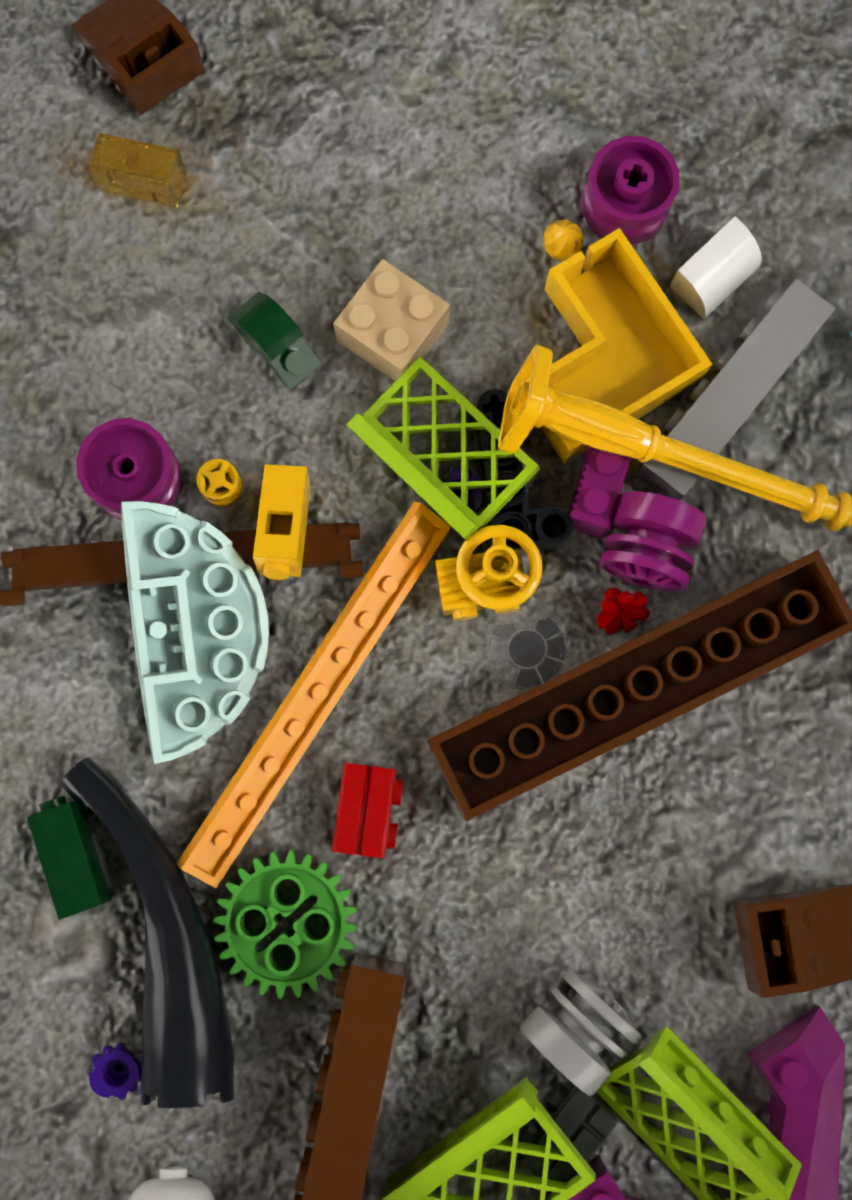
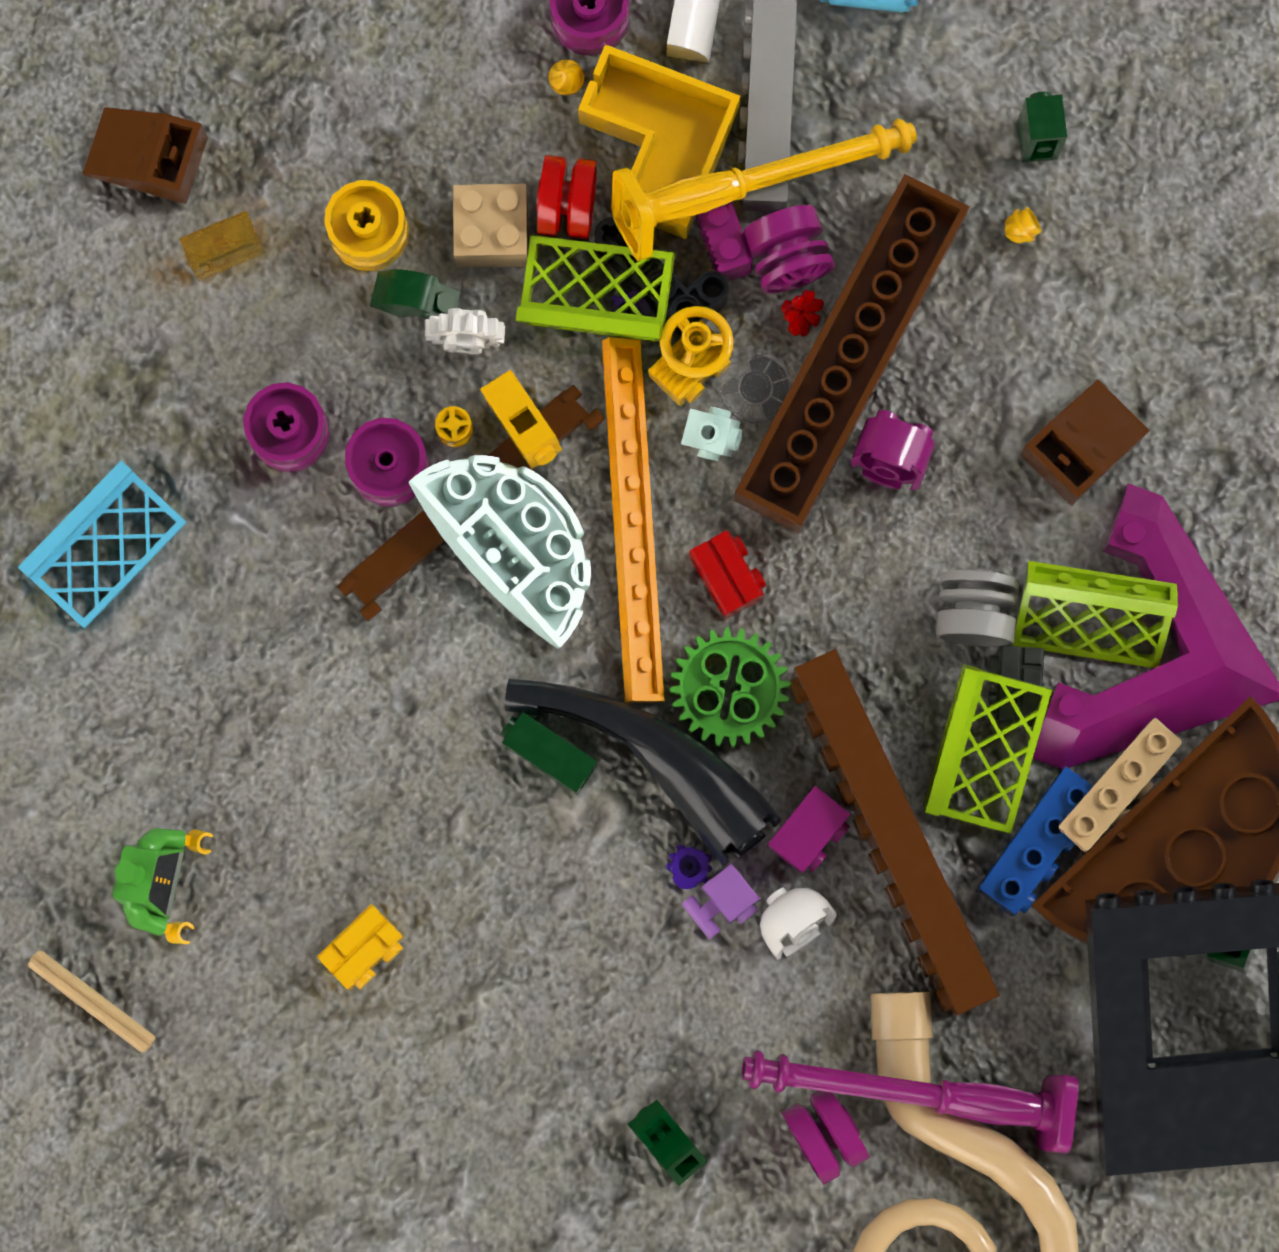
camera: 30 degrees left, 0 degrees up
none -> magenta wheel [243,382,330,472]
none -> yellow wheel [324,180,409,271]
none -> white gear [425,308,505,355]
none -> red wheel [536,155,597,240]
none -> light aqua brick [681,406,742,461]
none -> medium lavender brick [681,863,760,940]
none -> magenta brick [767,786,850,875]
none -> magenta brick [850,410,935,490]

